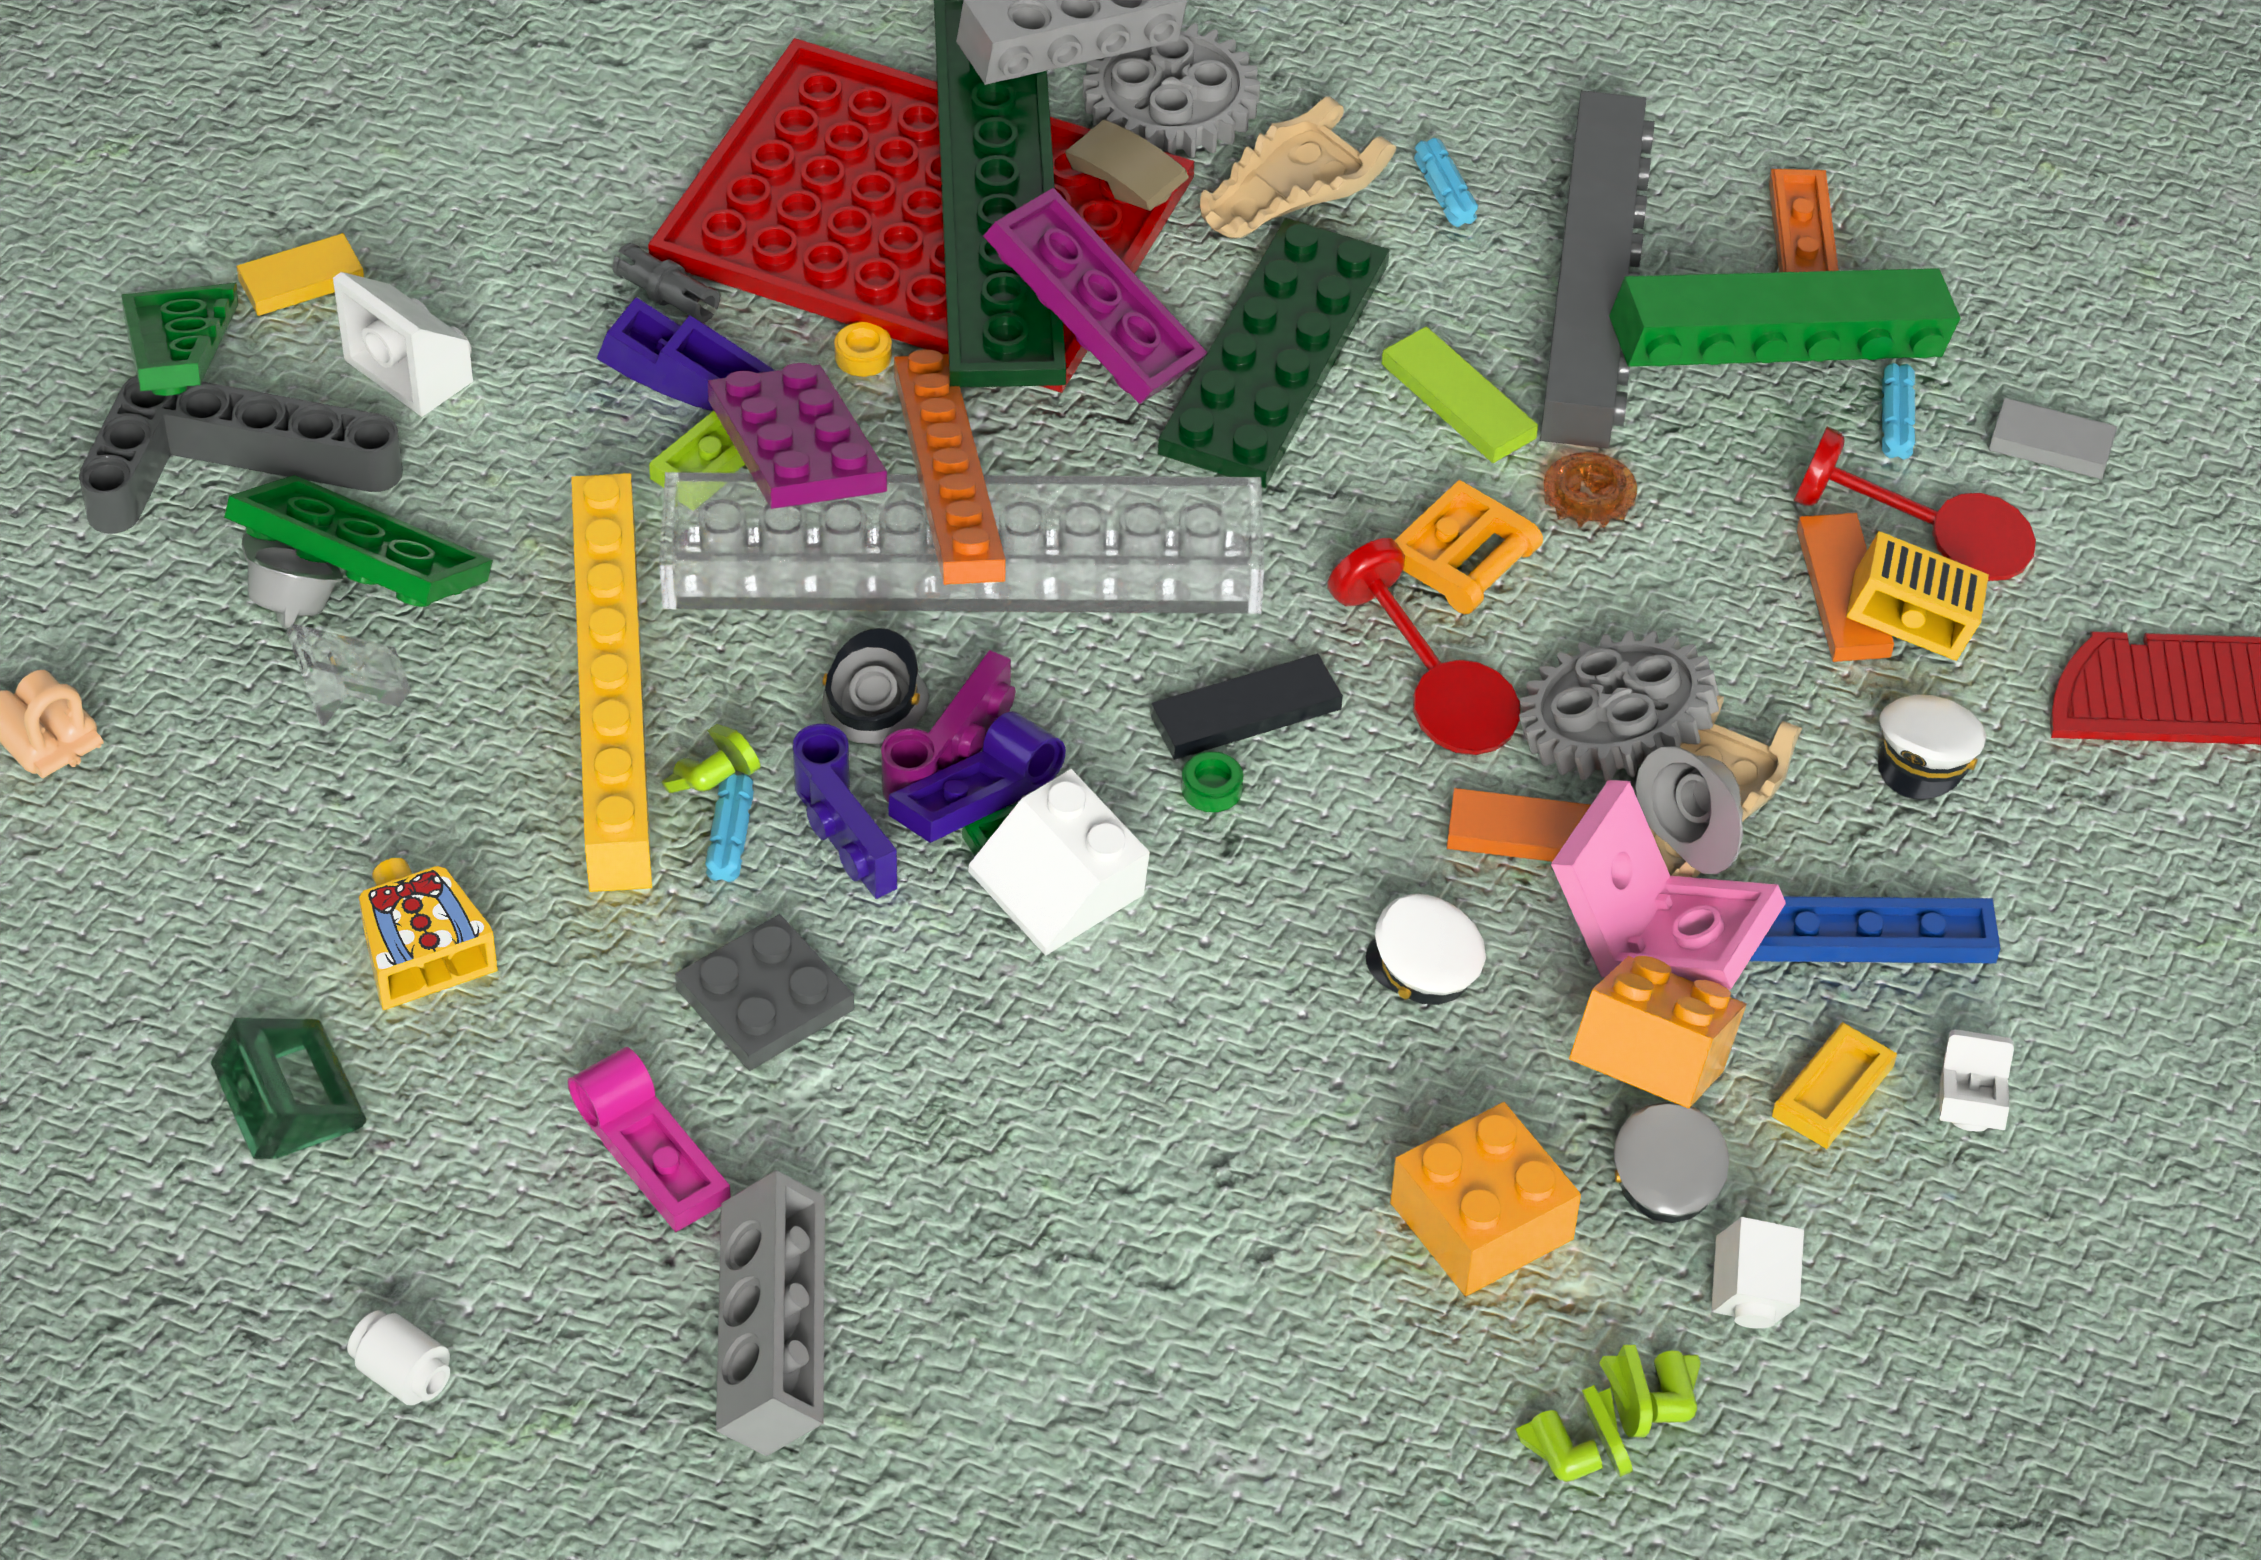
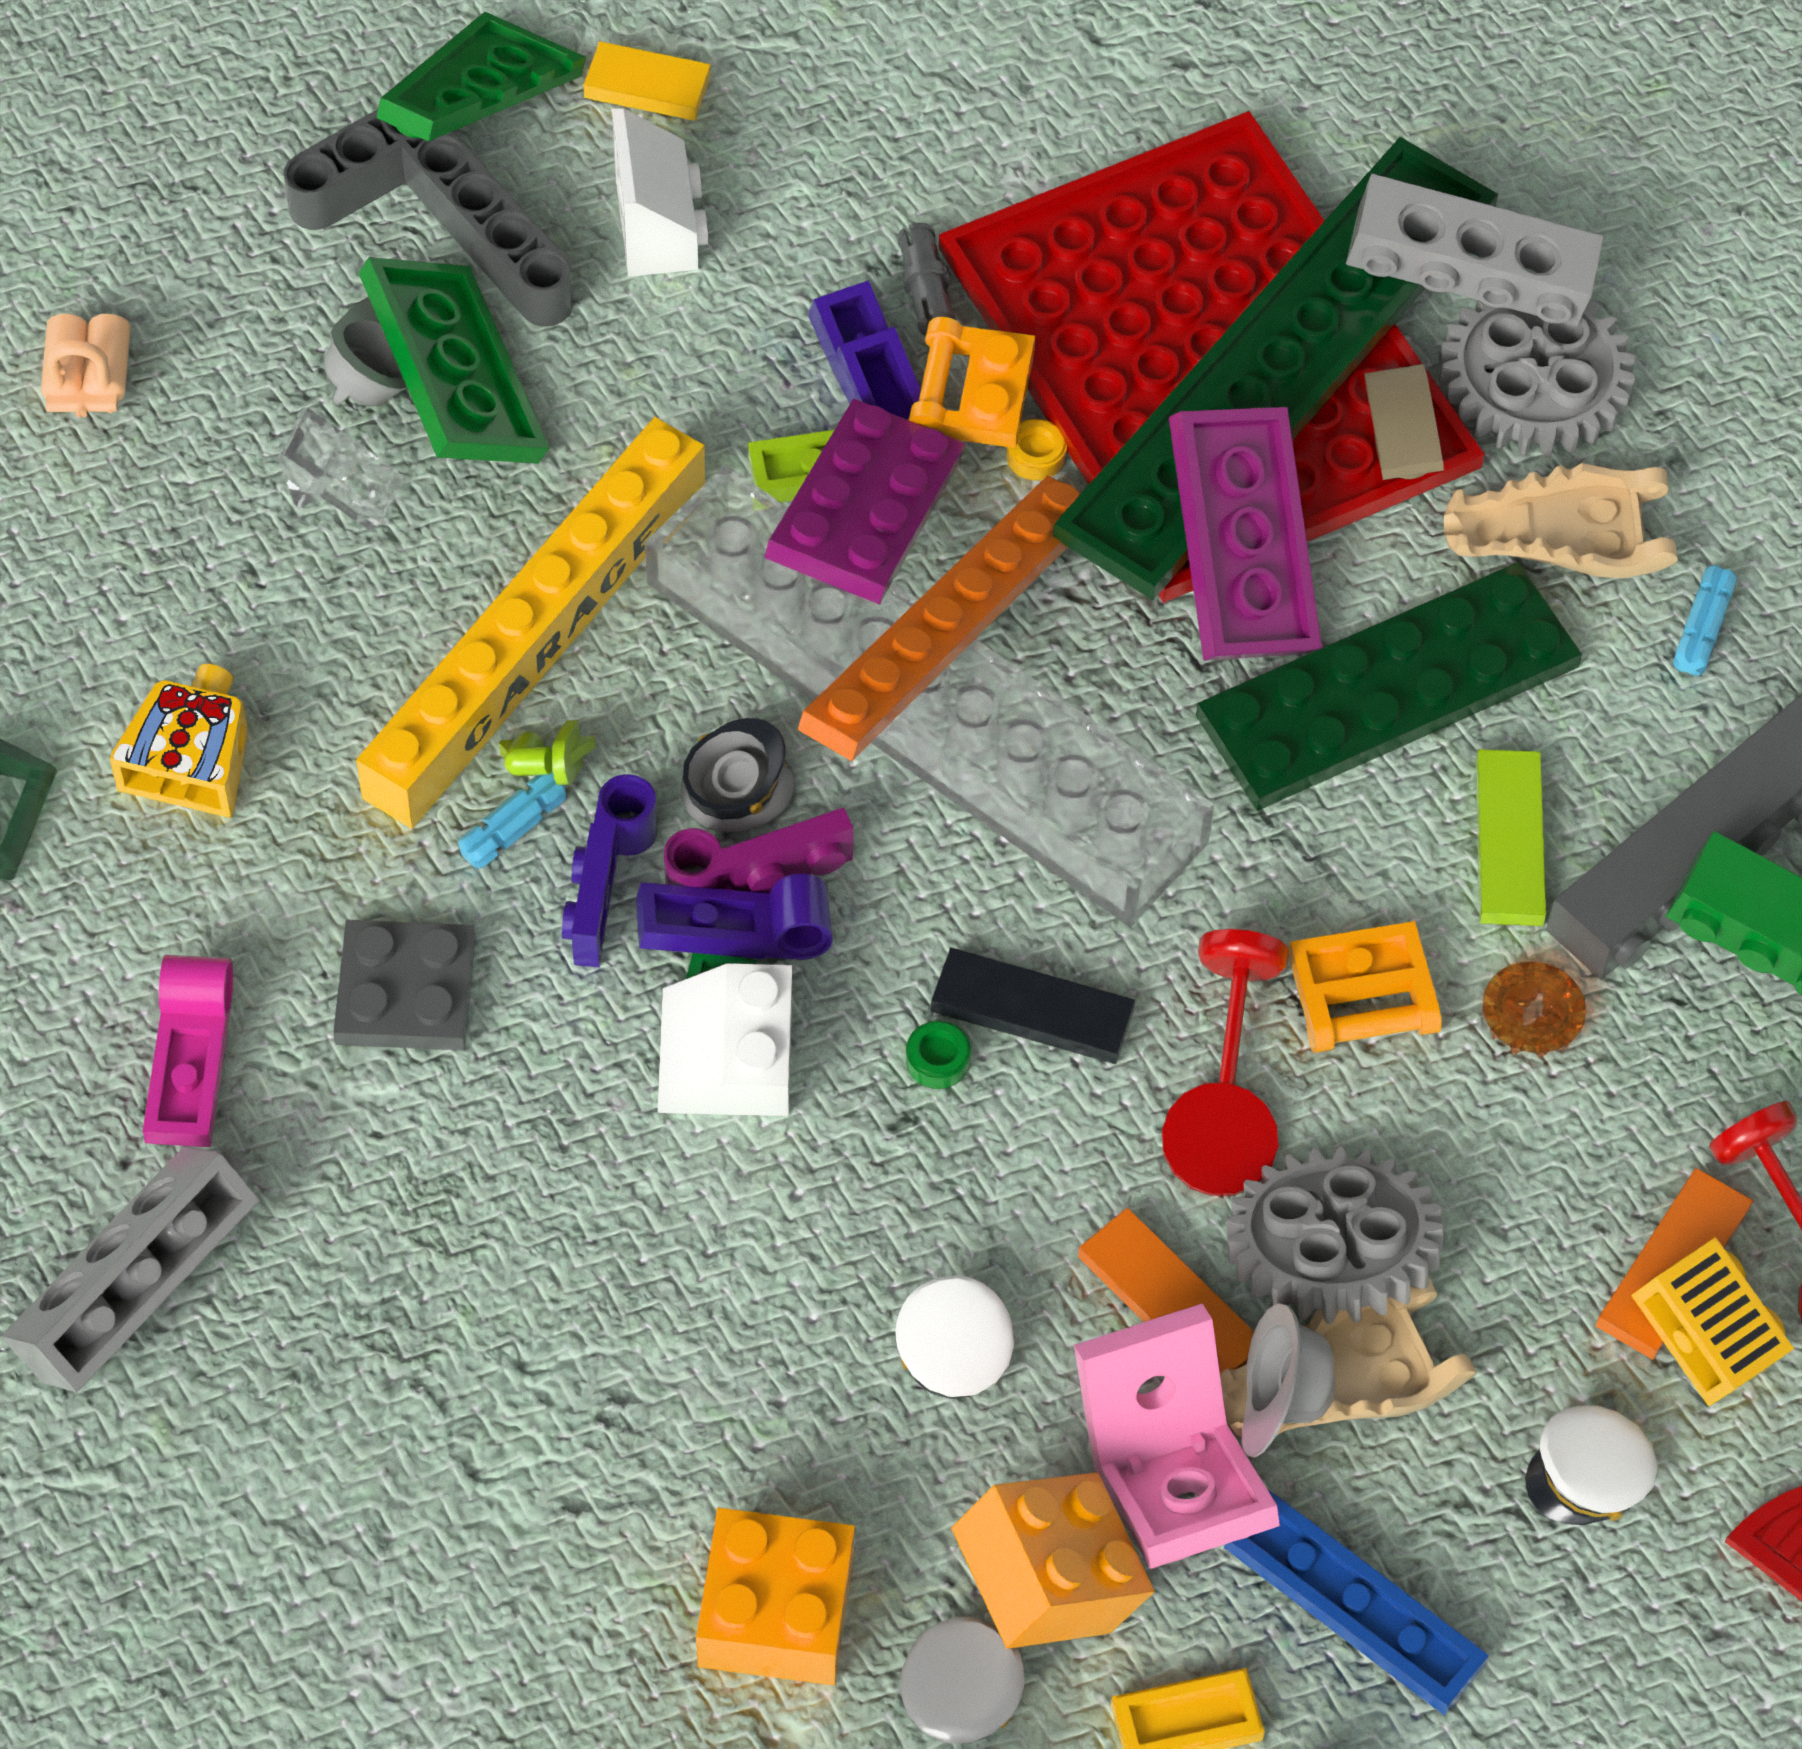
camera: 40 degrees right, 10 degrees up
none -> light orange plate [909,317,1035,448]

